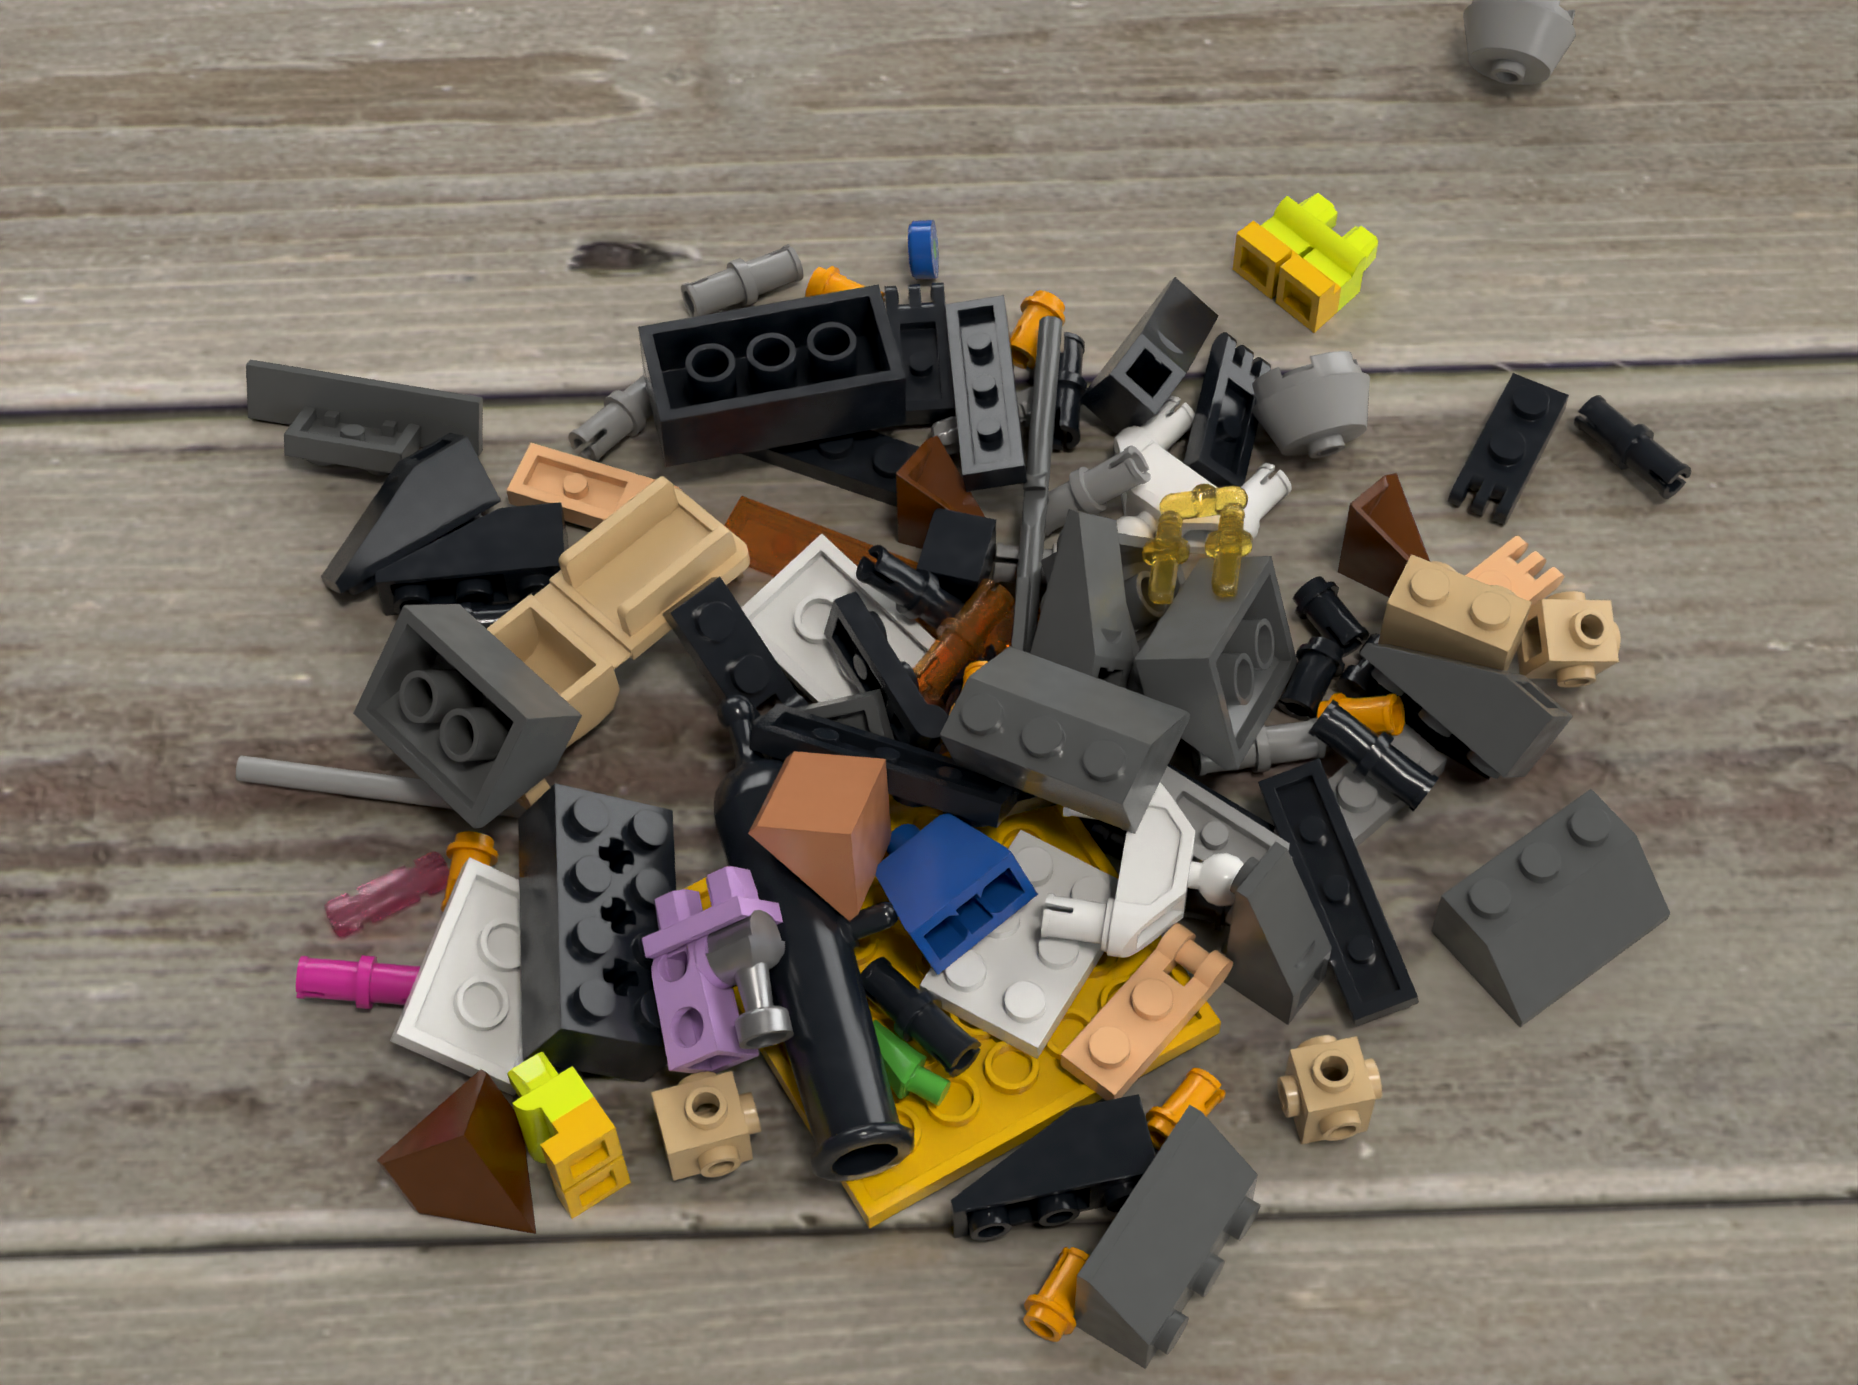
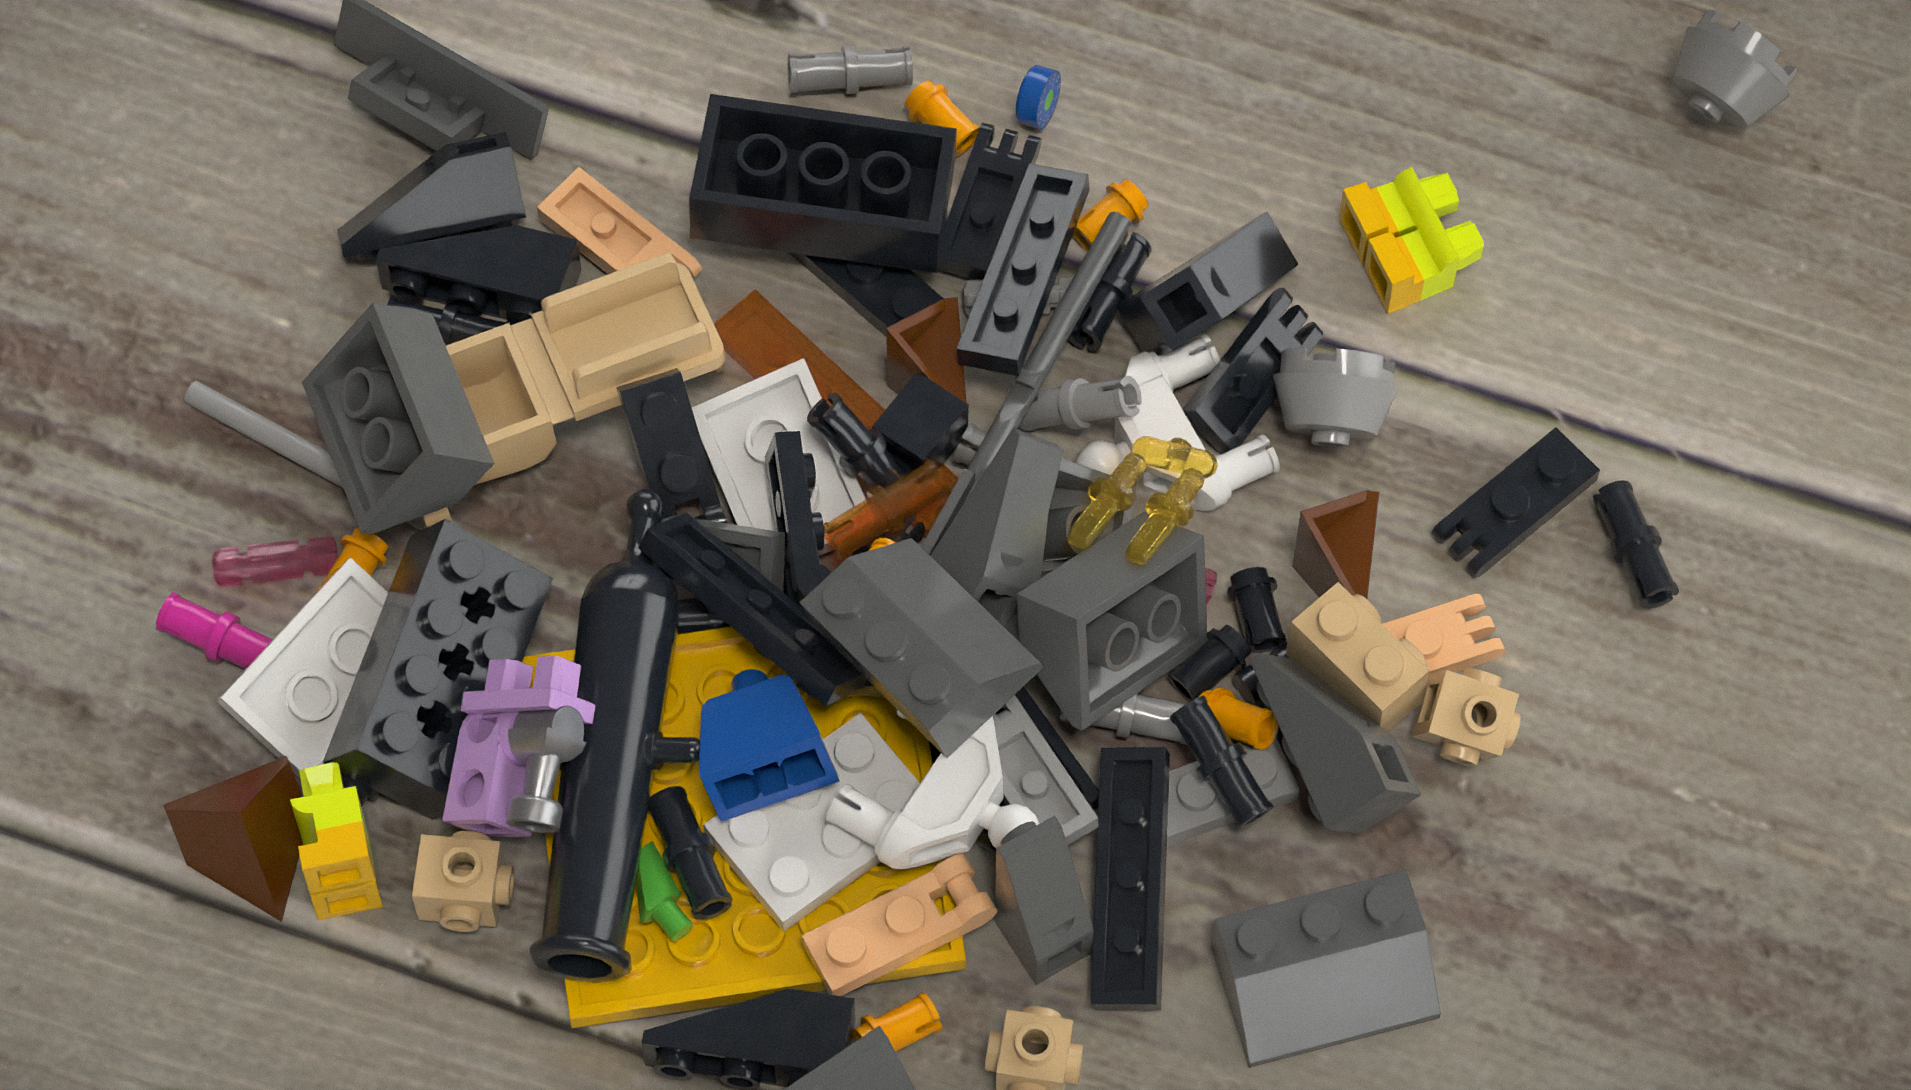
camera: 20 degrees right, 5 degrees up
light grey pin [568,375,653,462] -> none
nougat slope [748,751,892,922] -> none

